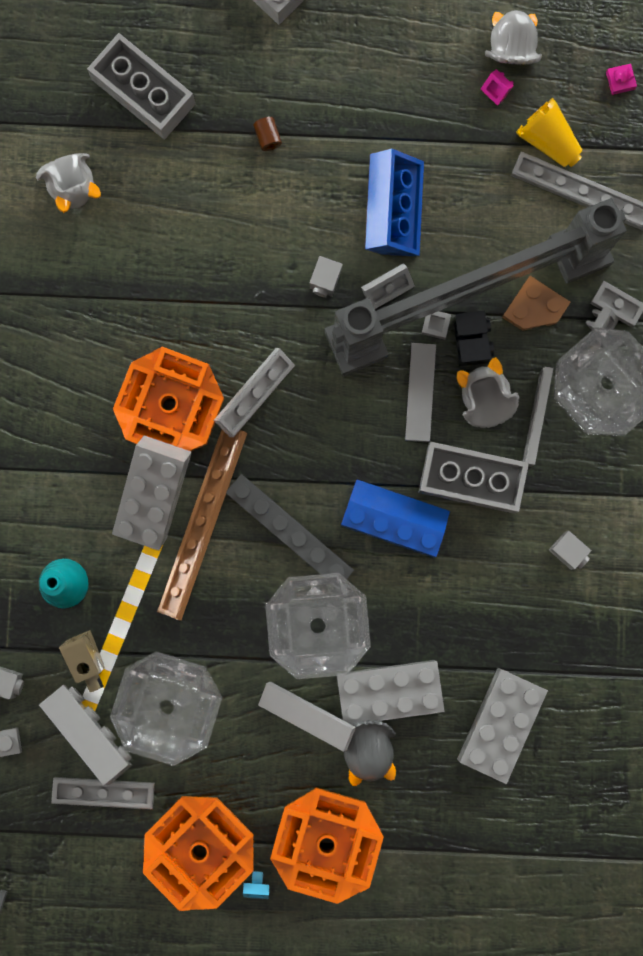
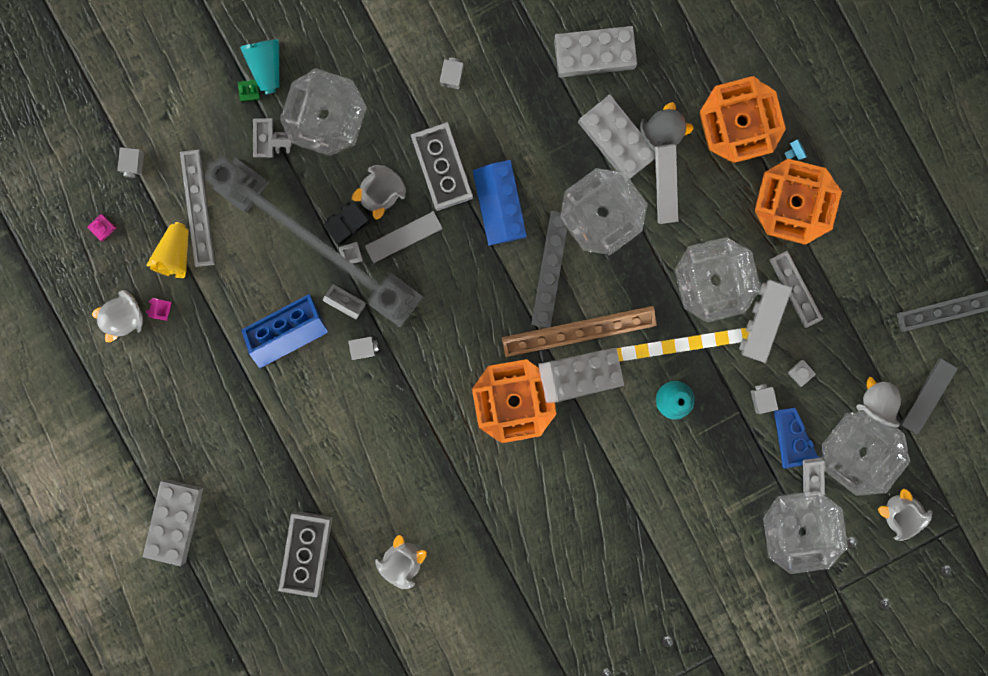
camera: 120 degrees left, 5 degrees up
dark tan torso [59,630,105,692] -> none
light grey tile [214,348,295,438] -> none
reddish brown piece [253,117,282,151] -> none
medium nougat plate [502,276,571,331] -> none
light grey tile [523,367,553,467] -> none

